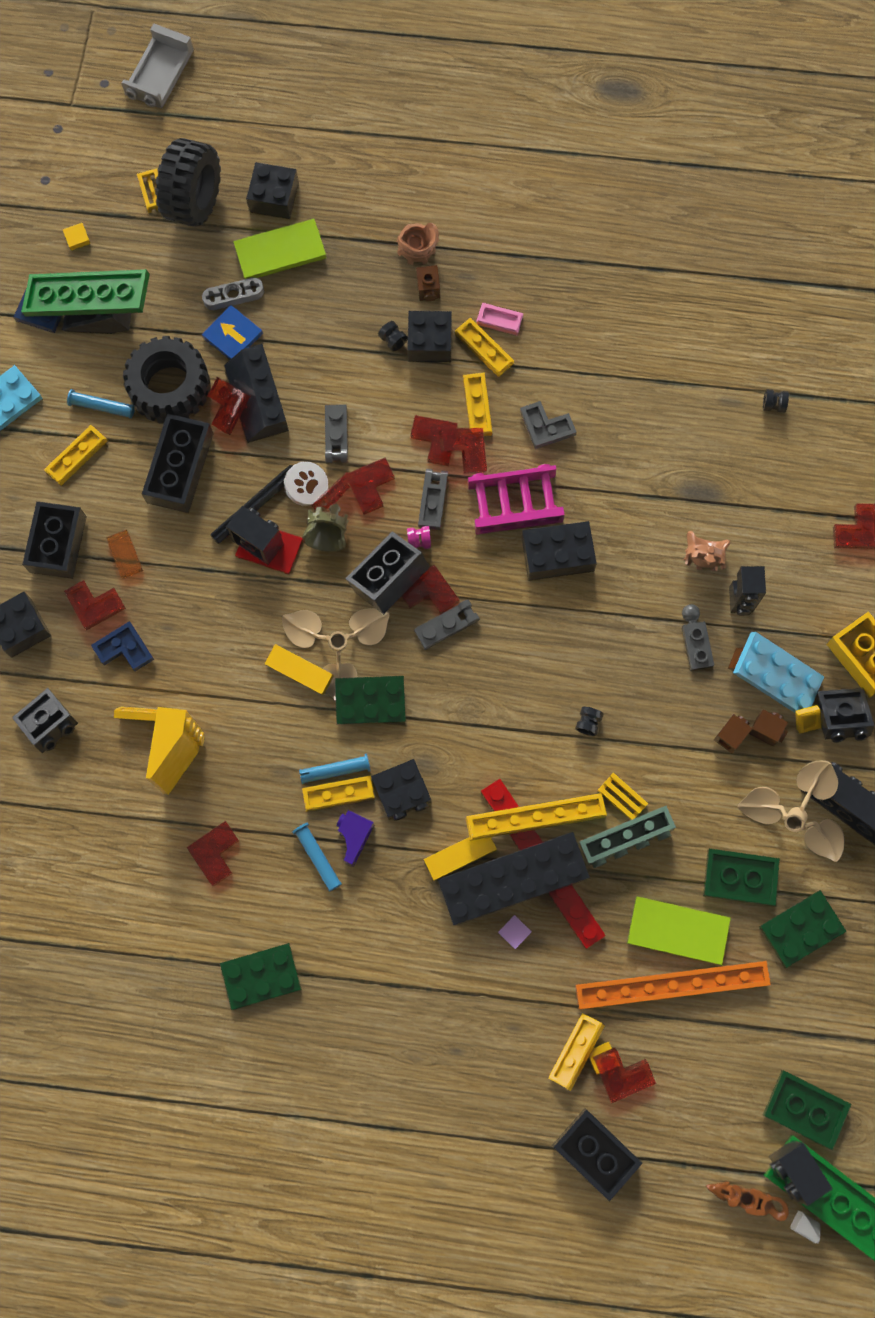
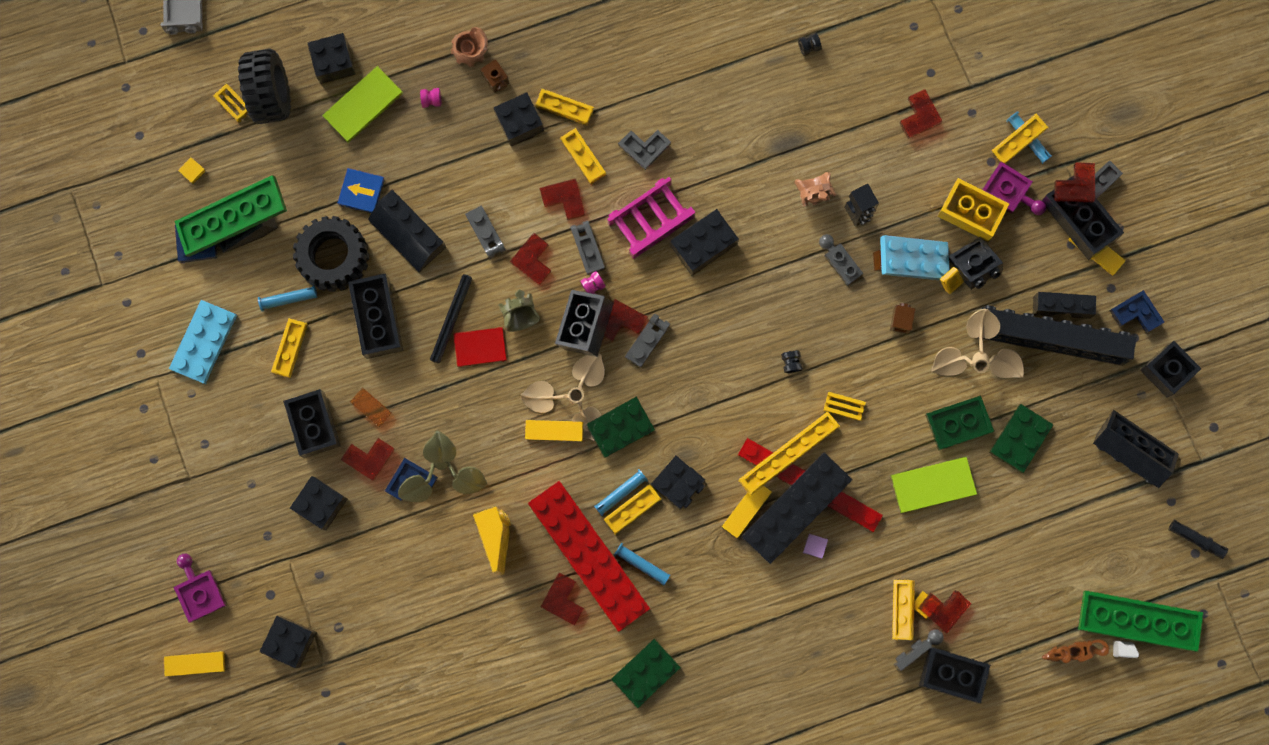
camera: 25 degrees left, 5 degrees up
black plate [12,688,78,753] -> none
yellow tile [114,707,157,721] -> none
light grey beam [202,278,264,310] -> none
clear red plate [208,377,250,435] -> none
black brick [226,506,284,565] -> none
white tile [284,462,328,506] -> none
clear red plate [311,472,353,511] -> none
dark purple arch [336,810,375,867] -> none
black wheel [378,321,408,352] -> none
clear red plate [439,428,487,474] -> none
bright pink tile [476,303,523,336] -> none
orange plate [575,961,771,1010] -> none
sand green brick [578,806,676,868] -> none
reddish brown brick [749,709,788,746] -> none
dark green plate [762,1070,852,1150] -> none
black brick [768,1140,833,1206] -> none
none -> olive plant [398,430,487,503]
none -> dark pink wheel [420,88,442,108]
none -> red brick [528,480,651,632]
none -> dark grey plate [893,629,944,671]

